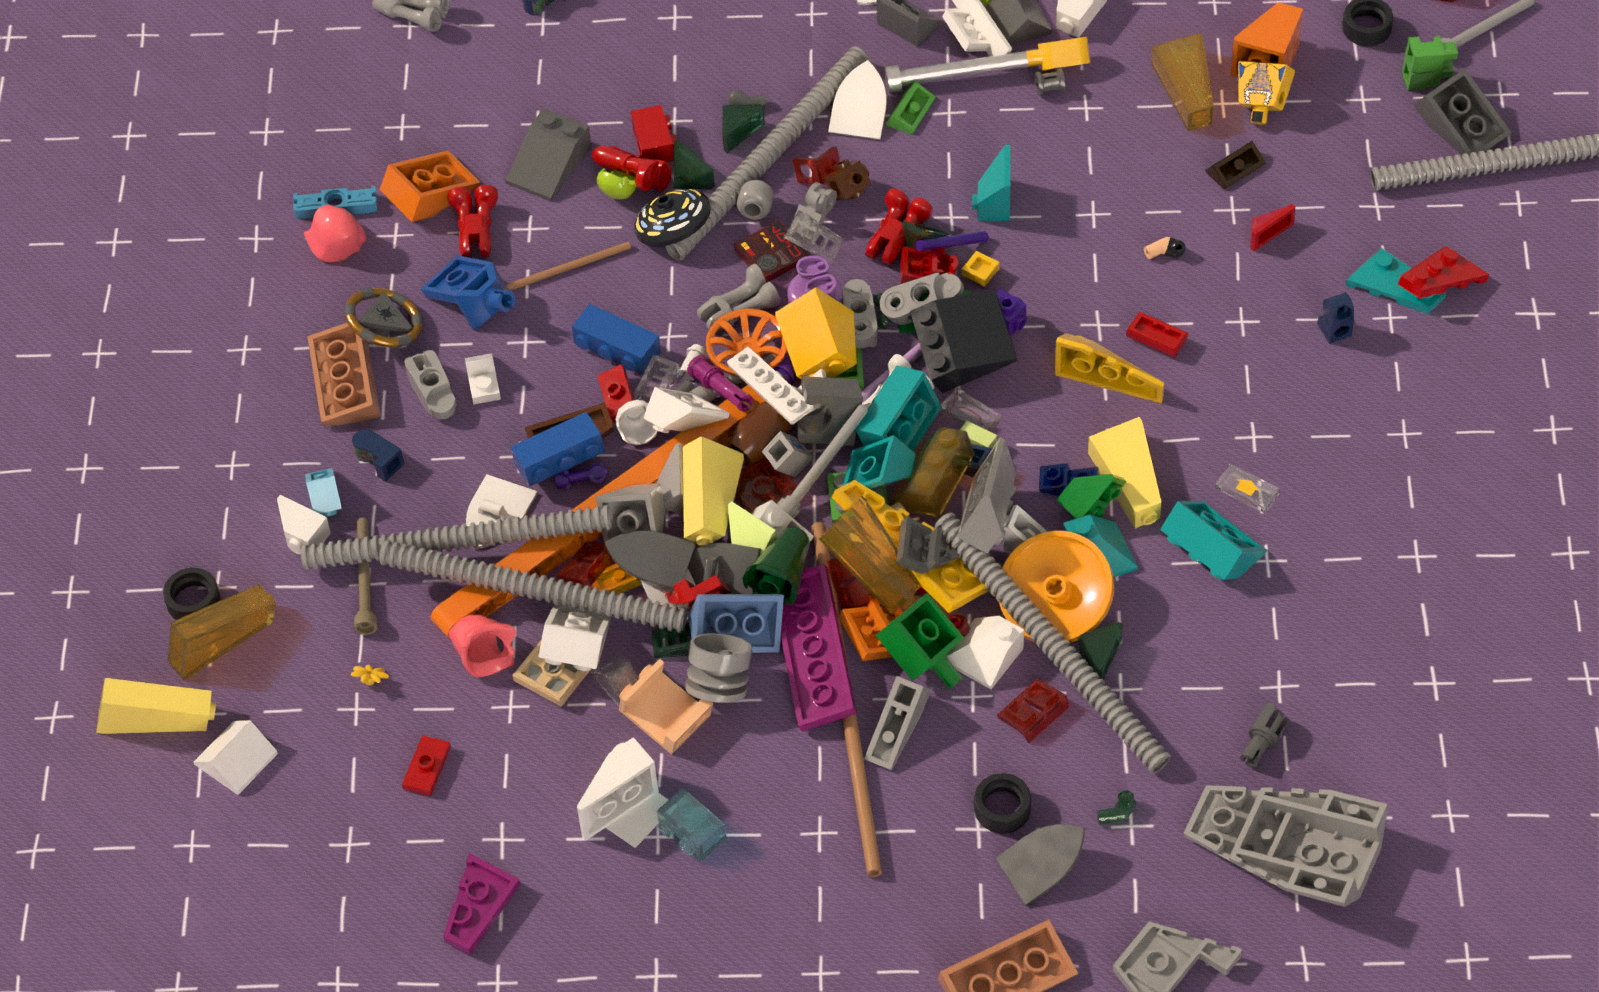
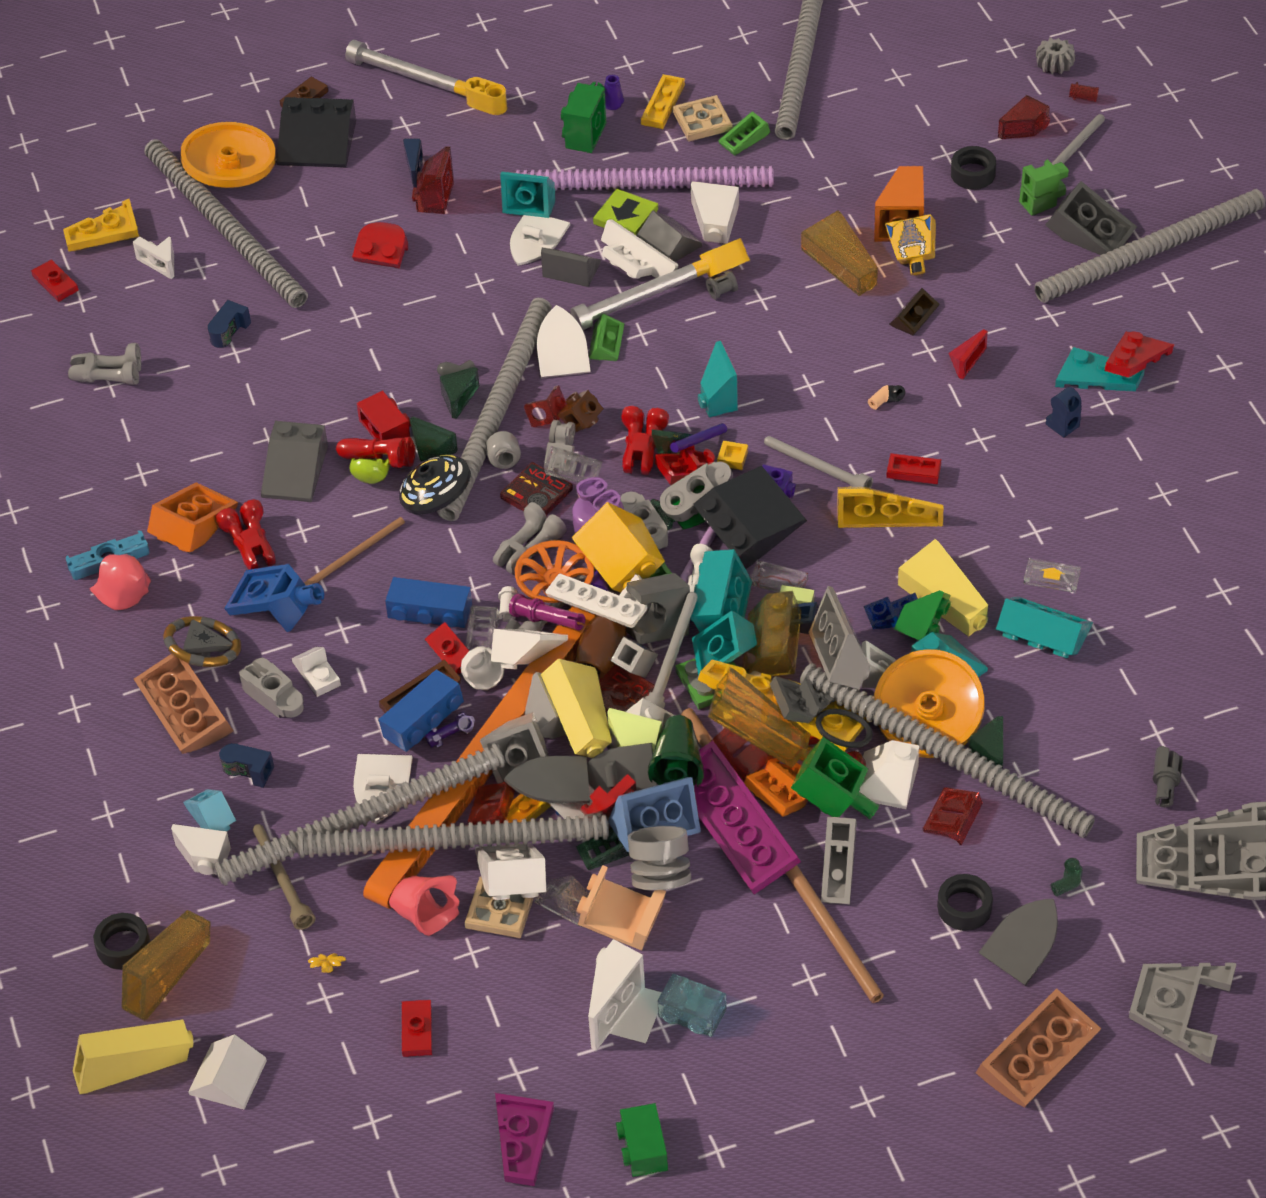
camera: 20 degrees left, 5 degrees down
none -> green brick [616,1103,668,1177]
none -> light grey piece [764,436,873,488]
none -> black tyre [815,709,873,748]

